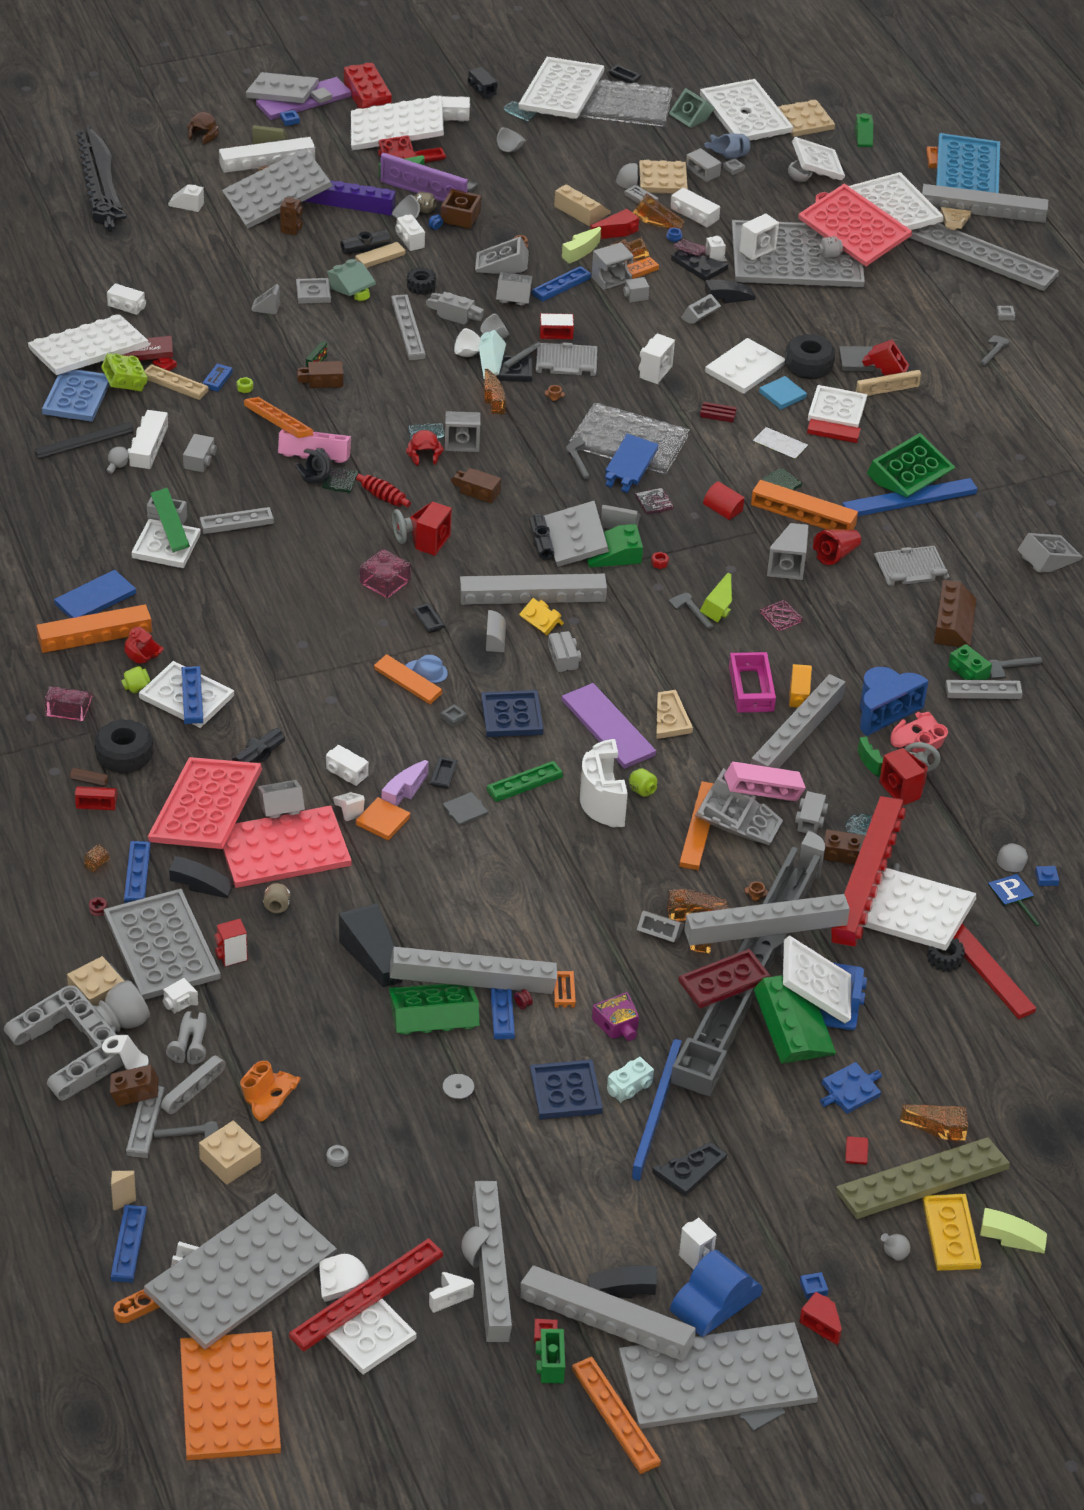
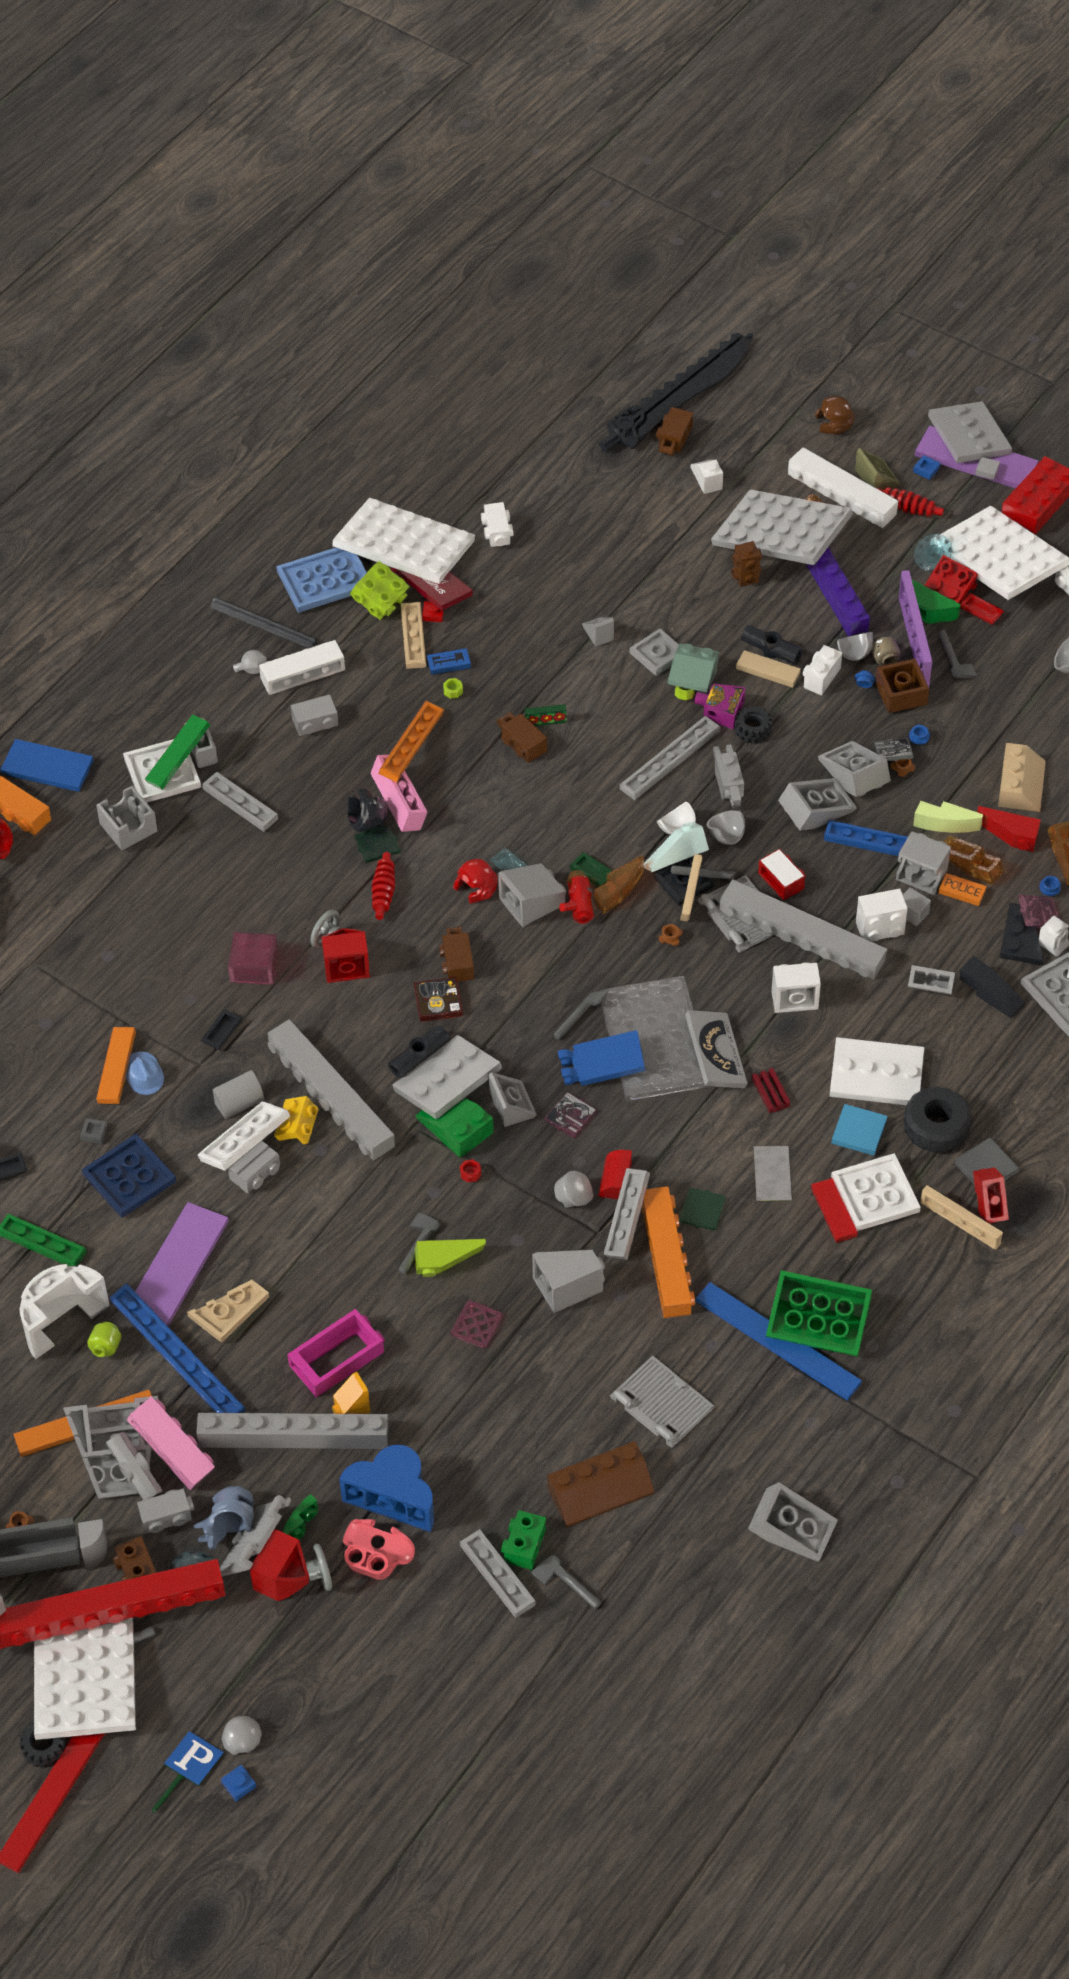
camera: 60 degrees right, 10 degrees up
red cone [813,530,861,565] -> none
none -> light grey piece [97,786,157,851]
none -> light grey piece [106,1431,162,1499]
none -> blue tile [109,1283,246,1413]
none -> sand blue piece [194,1486,254,1550]
none -> white tile [198,1101,290,1171]
none -> light grey window [220,1495,291,1576]
none -> tile [414,977,463,1022]
none -> light grey hair [554,1171,593,1208]
none -> red piece [559,870,596,924]
none -> dark green tile [570,852,616,890]
none -> light grey plate [604,1168,650,1260]
none -> reddish brown brick [656,407,693,456]
none -> tan tile [680,854,702,922]
none -> light grey tile [685,1010,747,1088]
none -> magenta torso [695,684,746,729]
none -> light grey brick [720,880,887,980]
none -> white brick [856,889,907,942]
none -> piece [874,738,913,761]
none -> red piece [876,487,944,517]
none -> blue plate [909,725,930,744]
none -> clear light blue dish [914,534,952,571]

